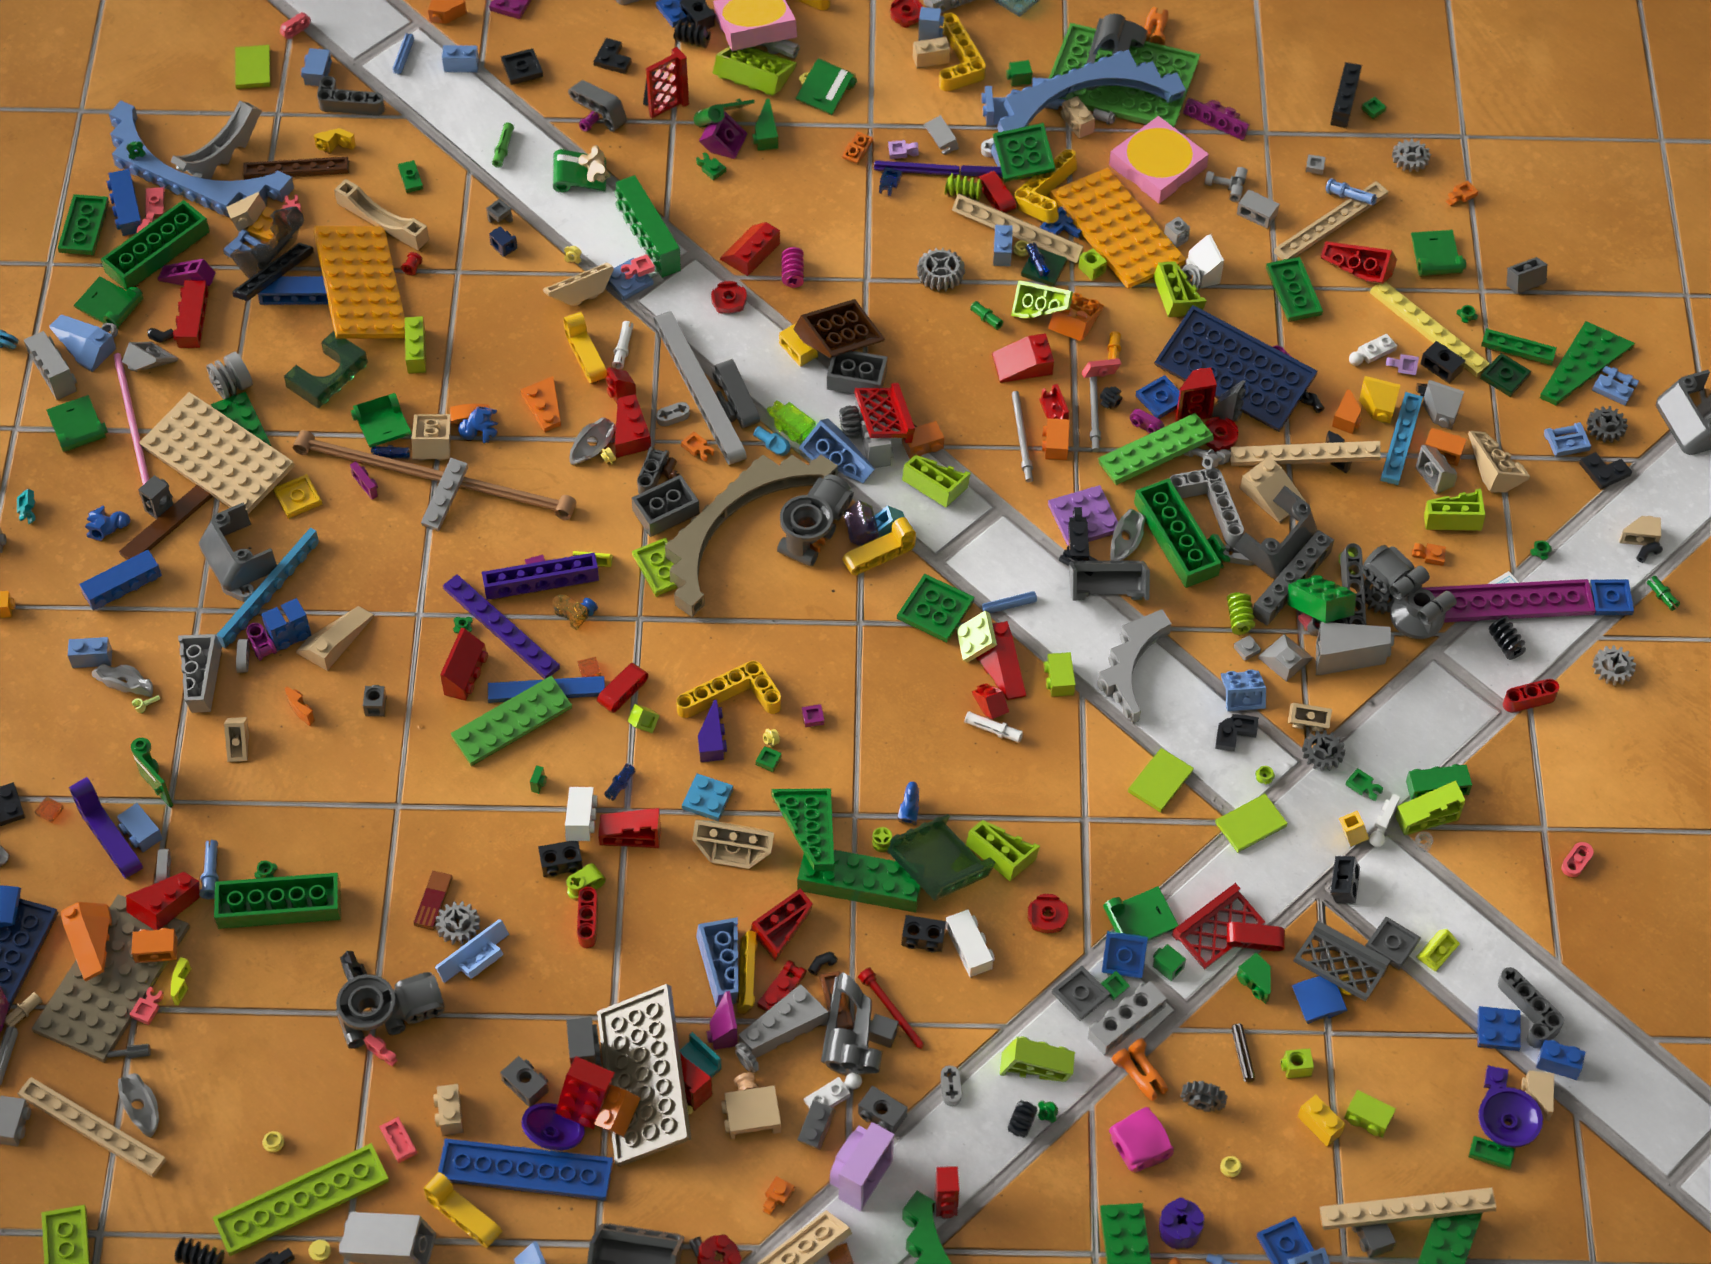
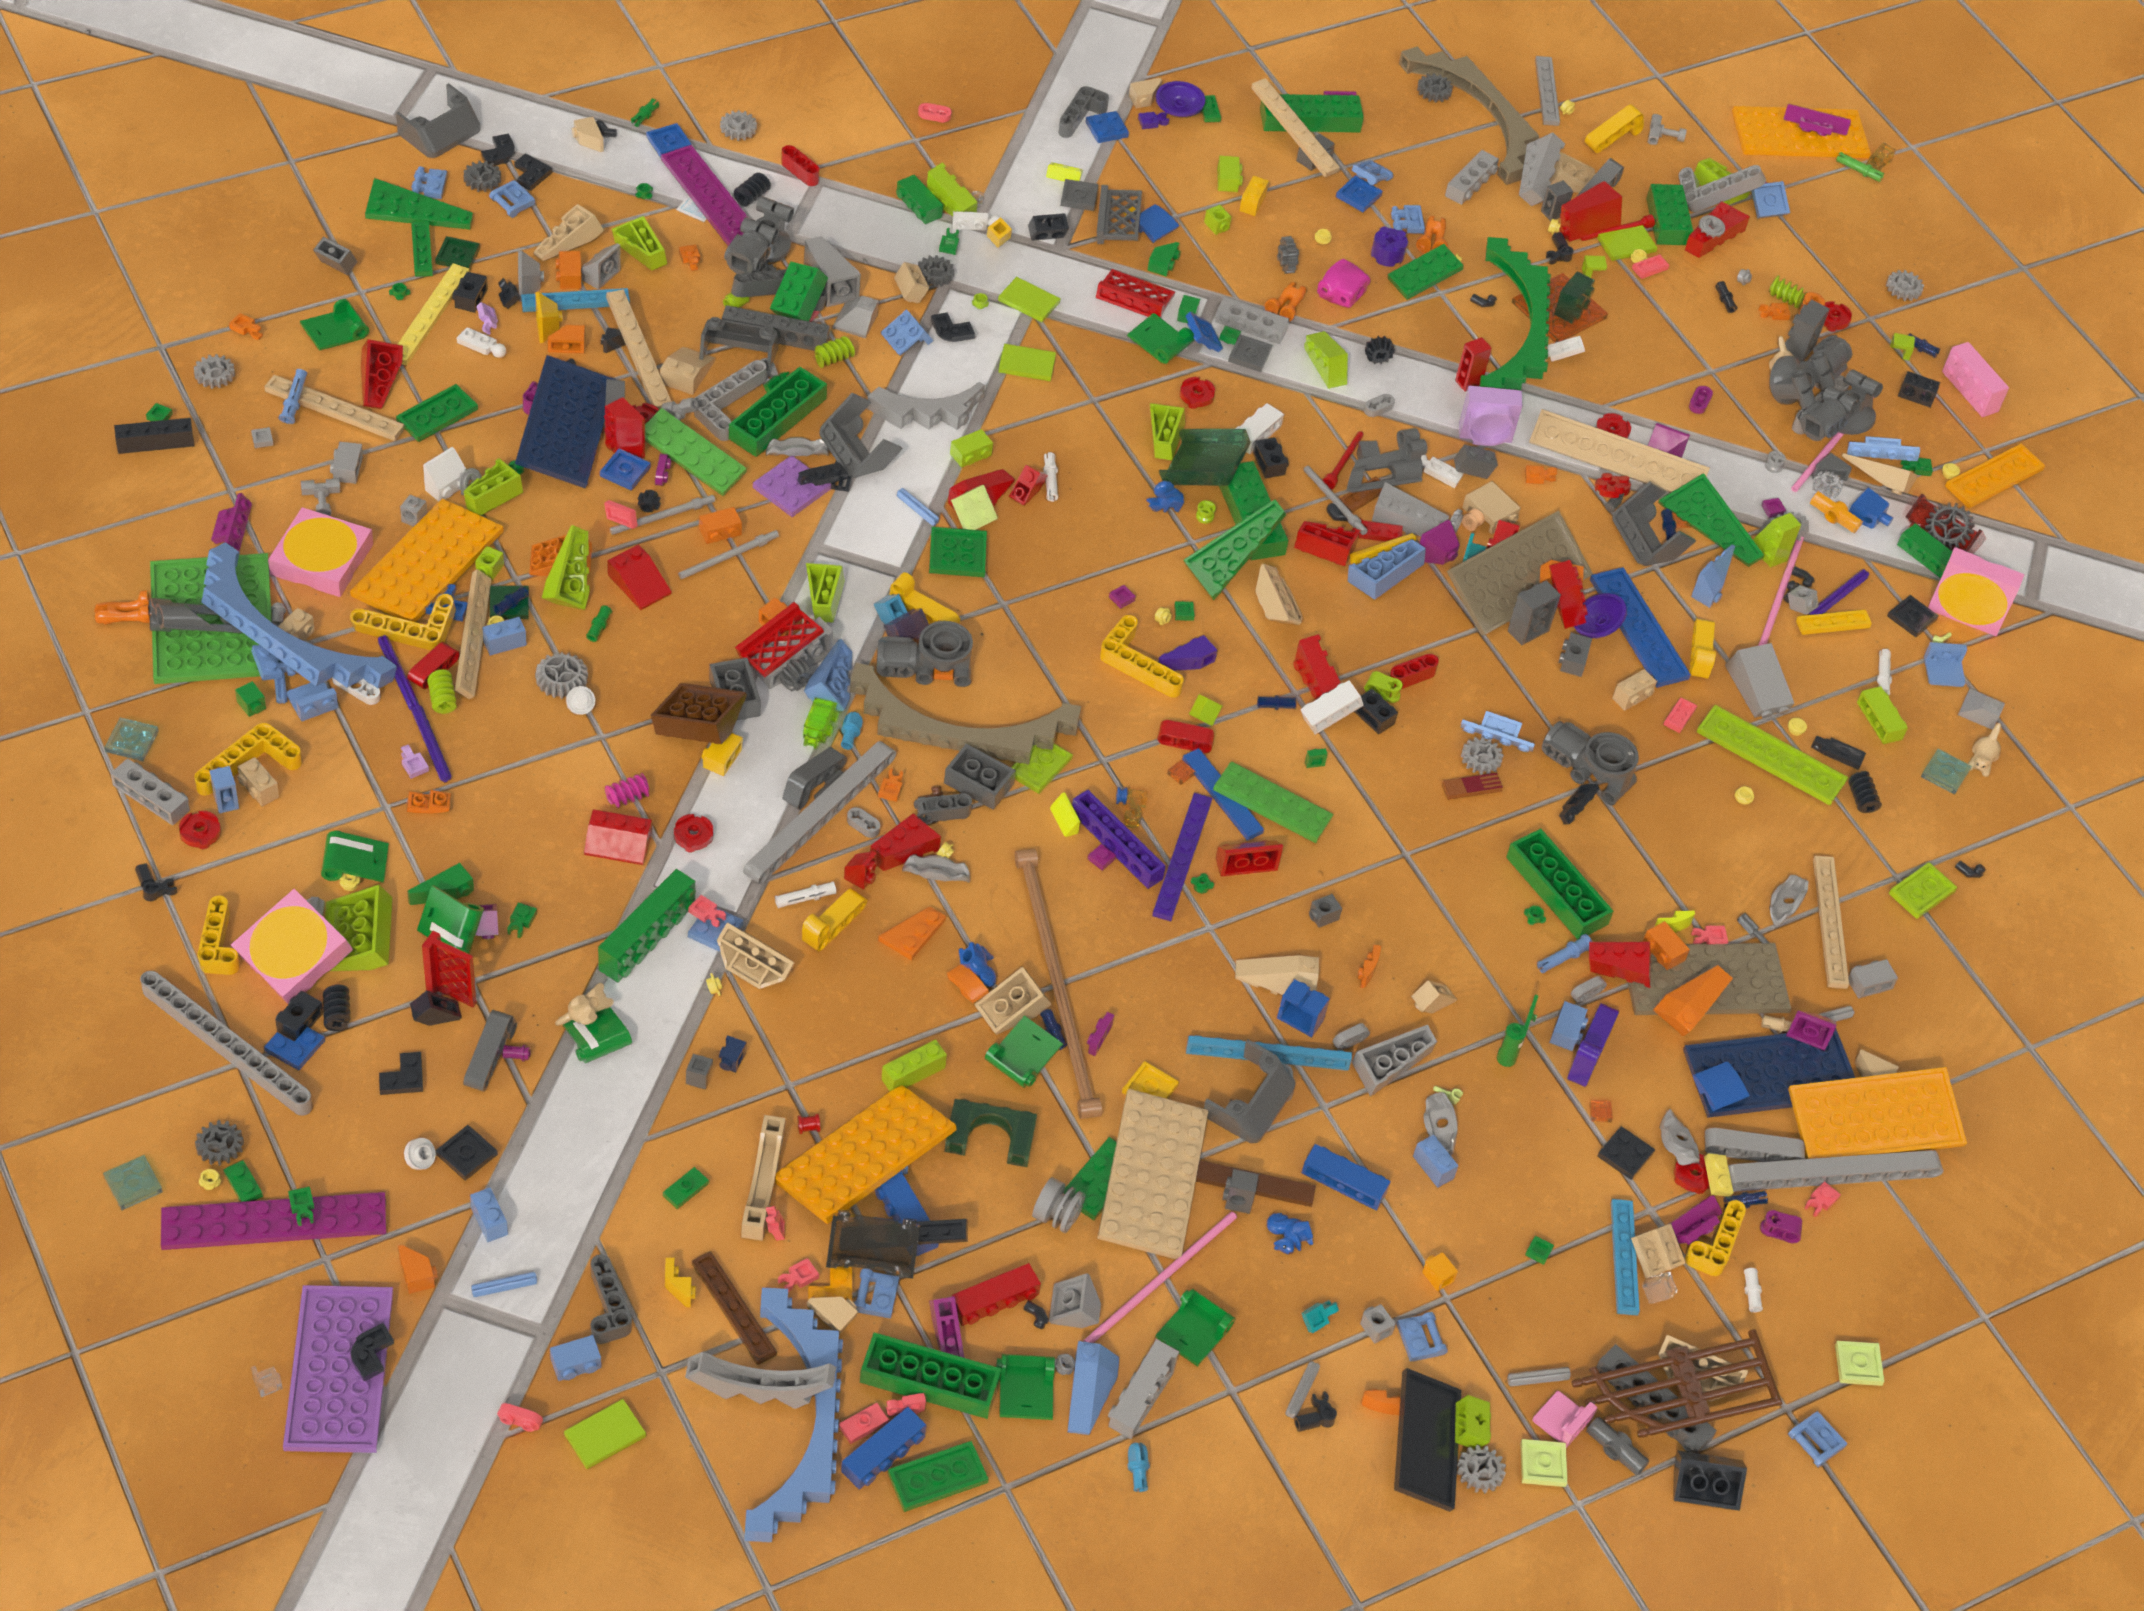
camera: 125 degrees left, 5 degrees down
green plate [126,141,146,160] -> none
magenta piece [246,623,277,661] -> none
light grey plate [421,458,469,531] -> none
bright green pin [492,122,514,168] -> none
dark azure plate [682,773,733,821] -> none
dark grey brick [858,1085,908,1134] -> none
clear blue plate [879,167,902,196] -> none
light grey hinge [924,115,959,154] -> none
green plate [993,123,1056,182] -> none
green plate [1038,1100,1058,1123] -> none
red hinge [1039,384,1069,420] -> none
light orange axle [1107,331,1122,359] -> none
red beam [1227,922,1285,951] -> none
axle [1231,1023,1255,1082] -> none
light grey plate [1234,635,1261,661] -> none
blue brick [1536,1040,1586,1080] -> none
none -> white plate [404,1138,436,1170]
none -> black plate [481,133,515,166]
none -> white plate [566,686,595,715]
none -> coral plate [766,1206,785,1241]
none -> light grey bar [1304,466,1368,535]

